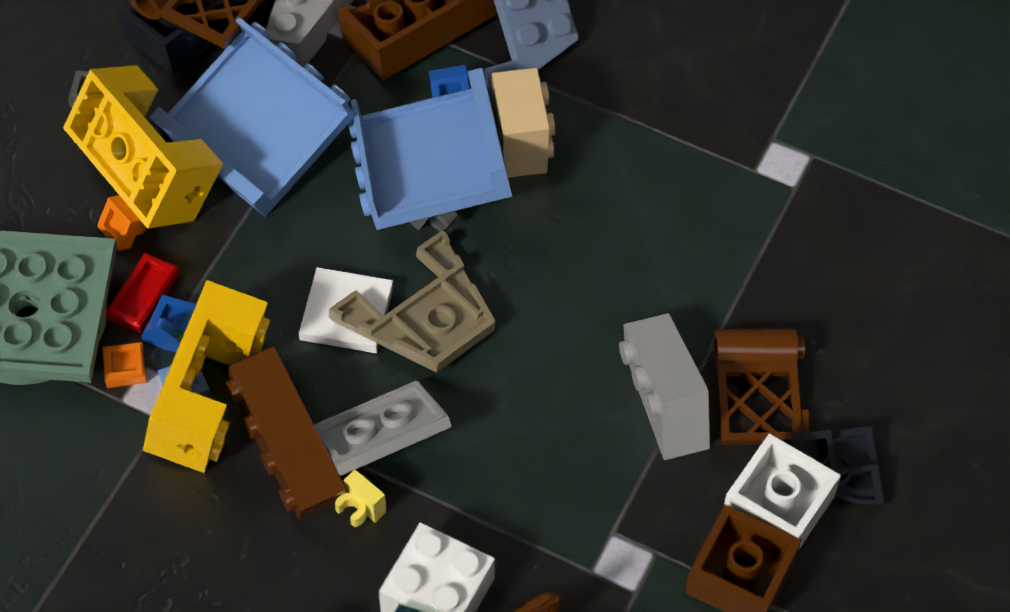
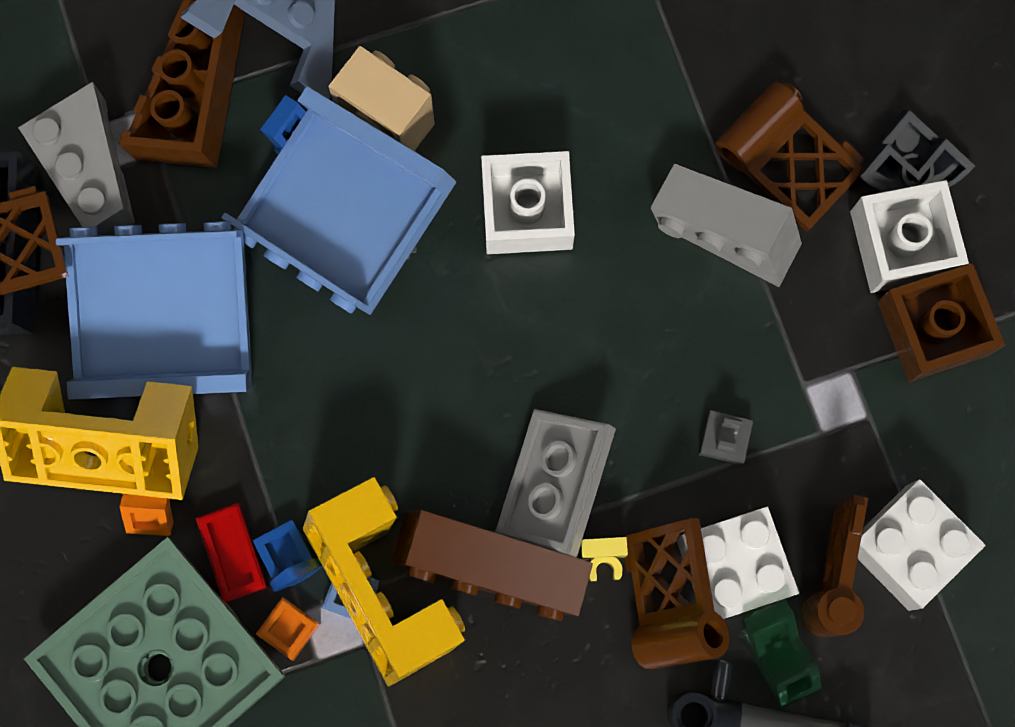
camera: 45 degrees left, 20 degrees up
white tile [299,267,393,354] -> none
dark tan wing [329,230,496,373] -> none
none -> white brick [481,151,575,254]
none -> reddish brown piece [624,518,730,670]
none -> dark grey tile [699,410,753,465]

